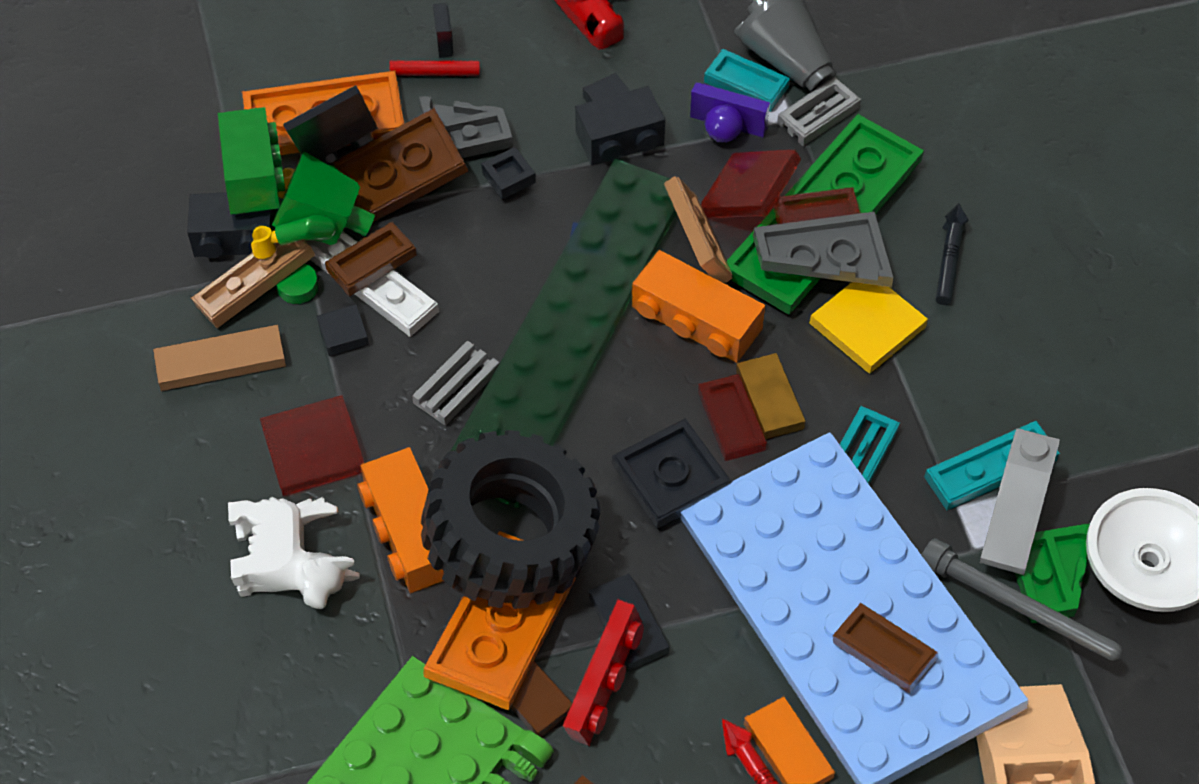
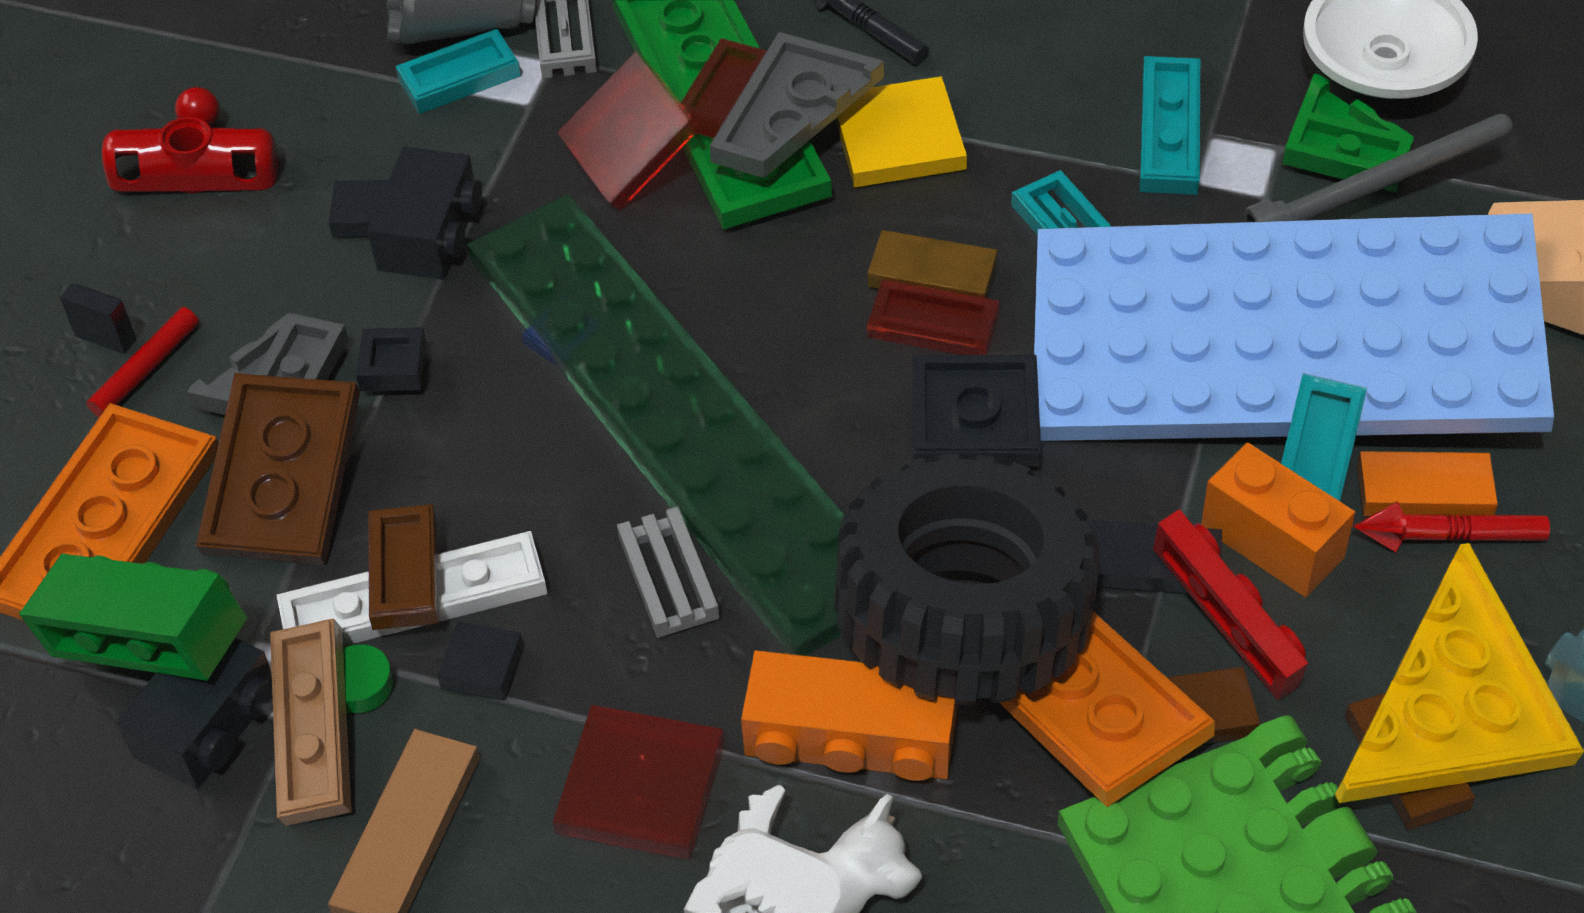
camera: 55 degrees left, 5 degrees down
green torso [251,152,375,259] -> none
black slope [283,85,378,165] -> none
orange brick [632,250,765,363] -> none
medium nougat tile [664,176,732,284] -> none
dark purple tile [690,82,770,142] -> none
reddish brown tile [833,602,938,693] -> none
light grey slope [979,428,1060,575] -> none
none -> orange brick [1201,442,1355,598]
none -> teal tile [1281,373,1368,501]

